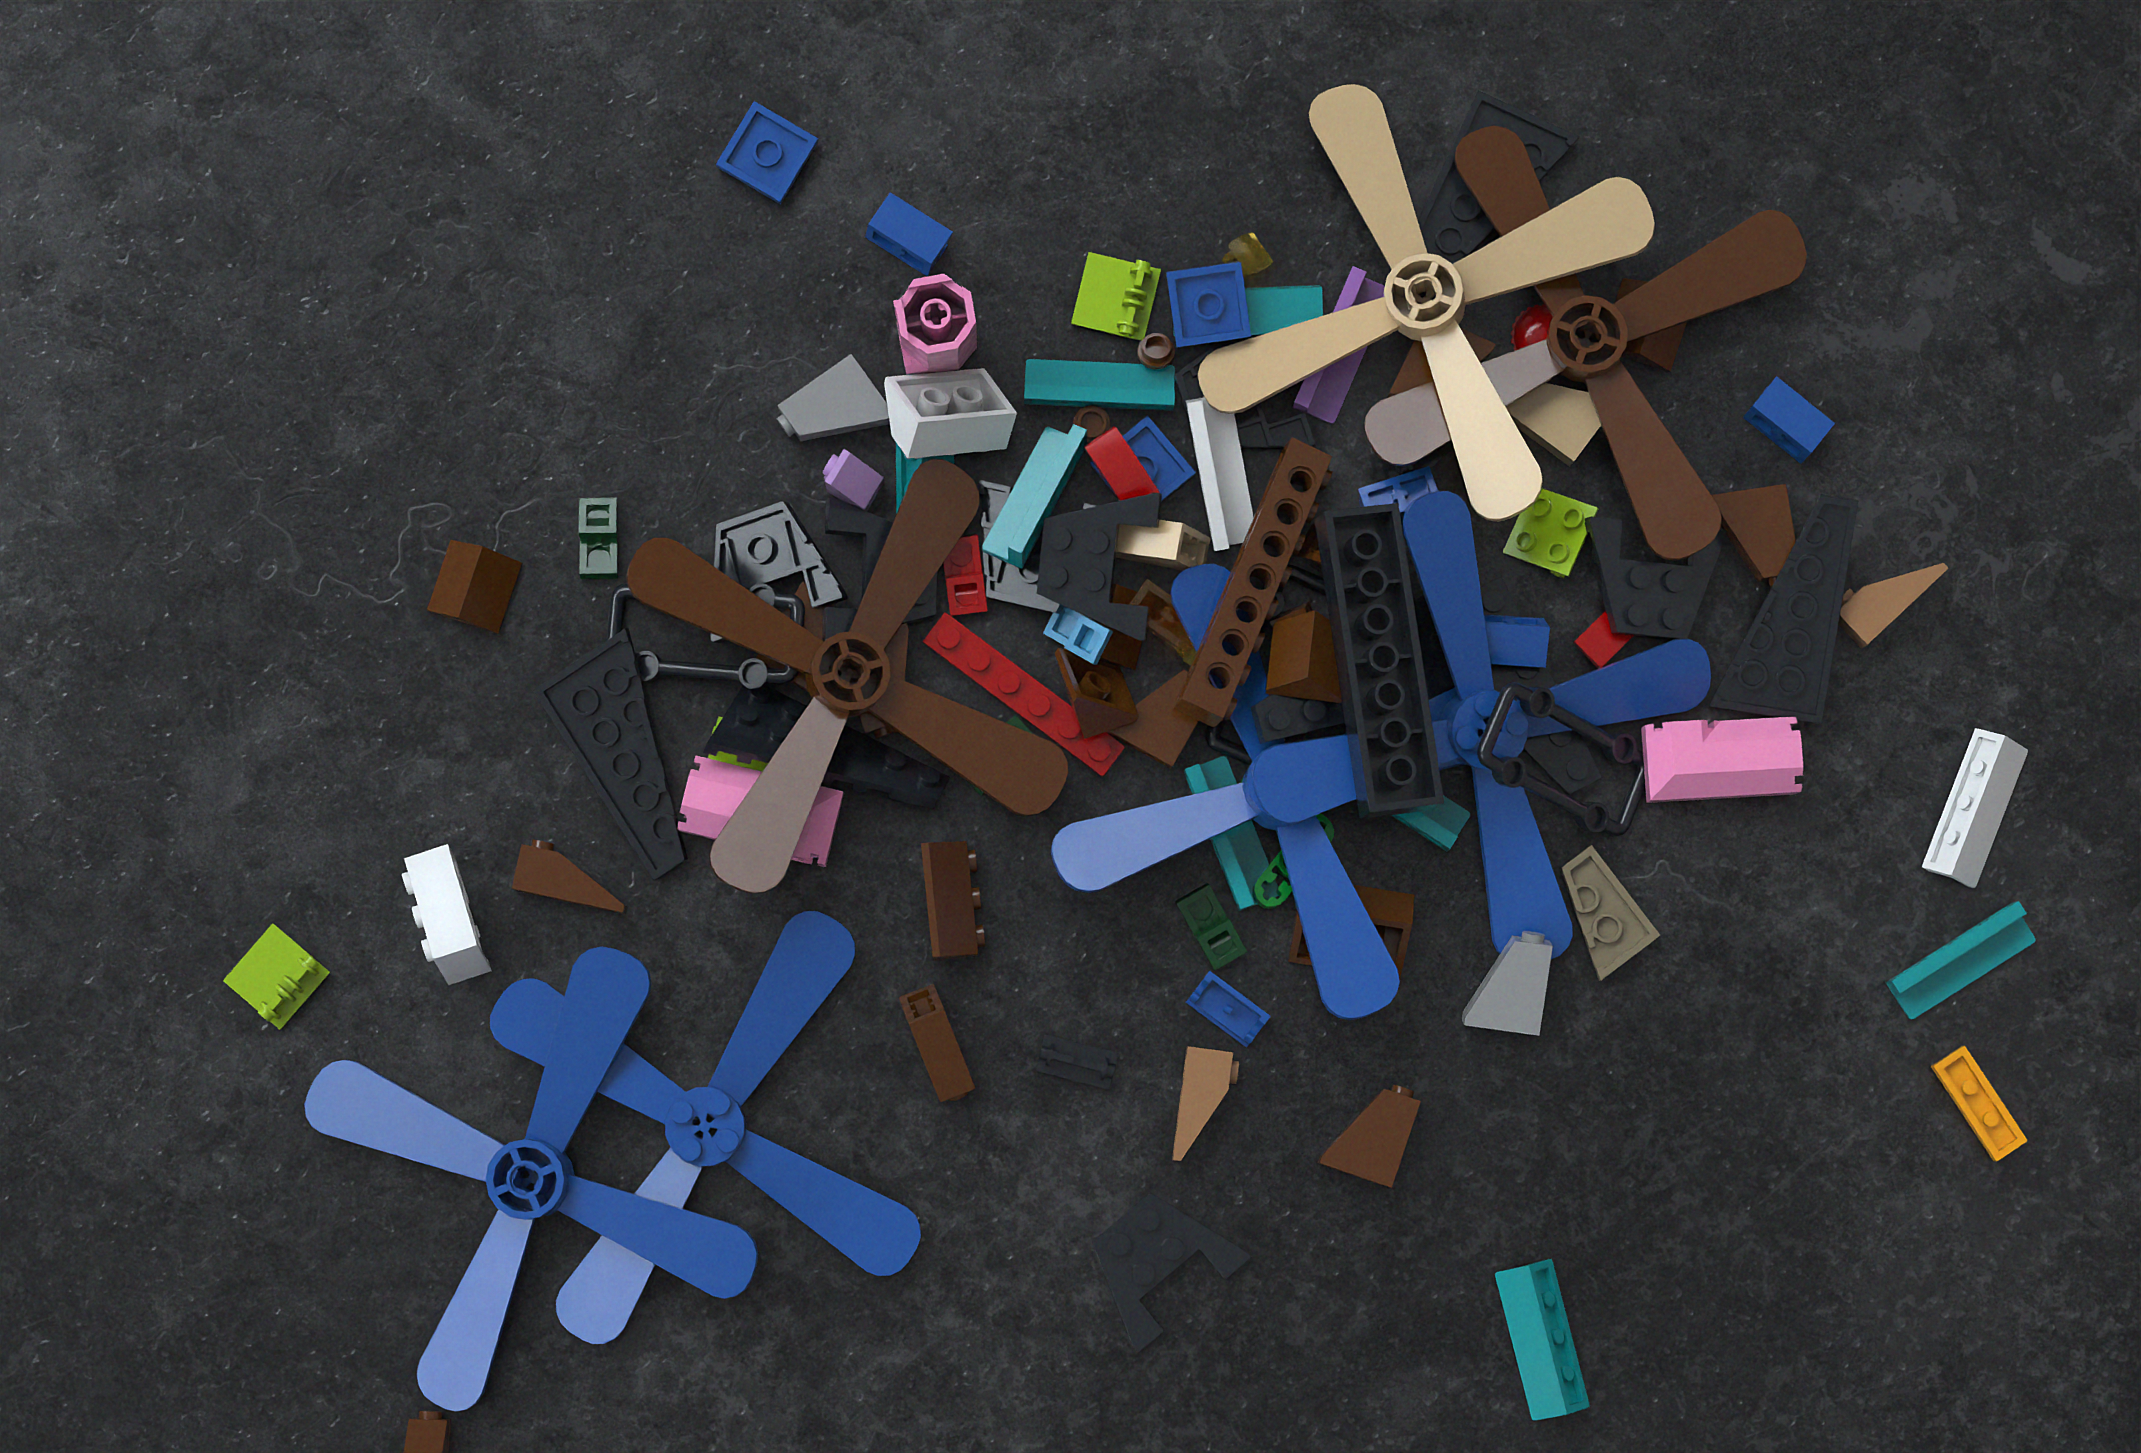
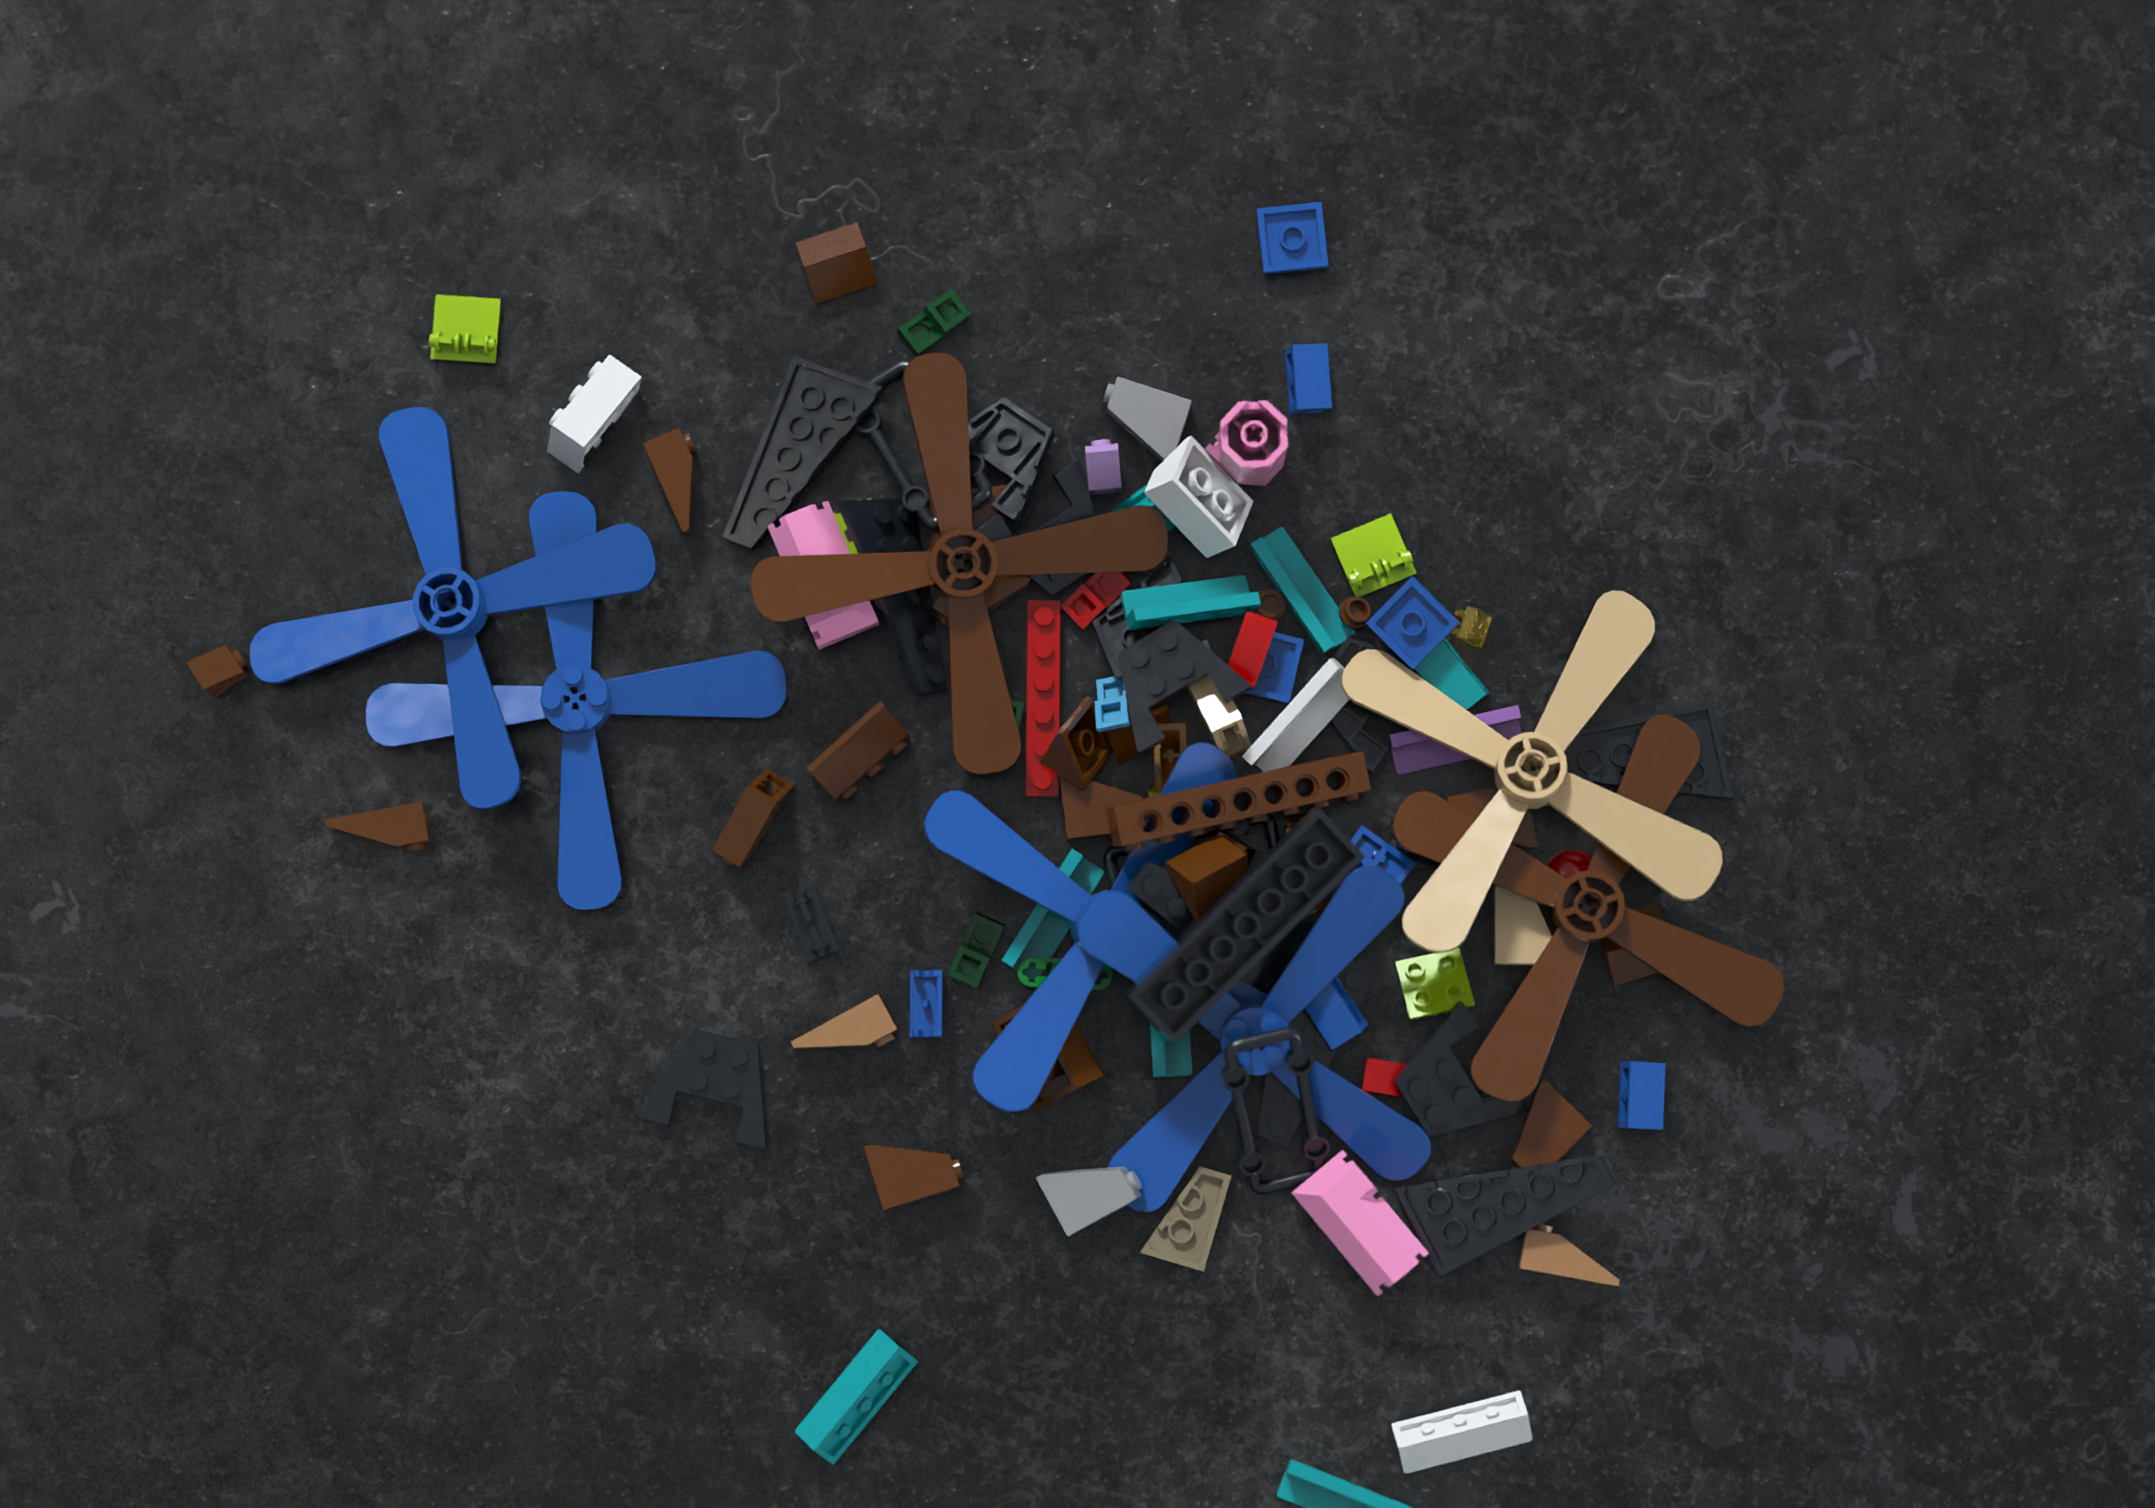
camera: 65 degrees right, 0 degrees up
none -> reddish brown slope [324,802,433,853]

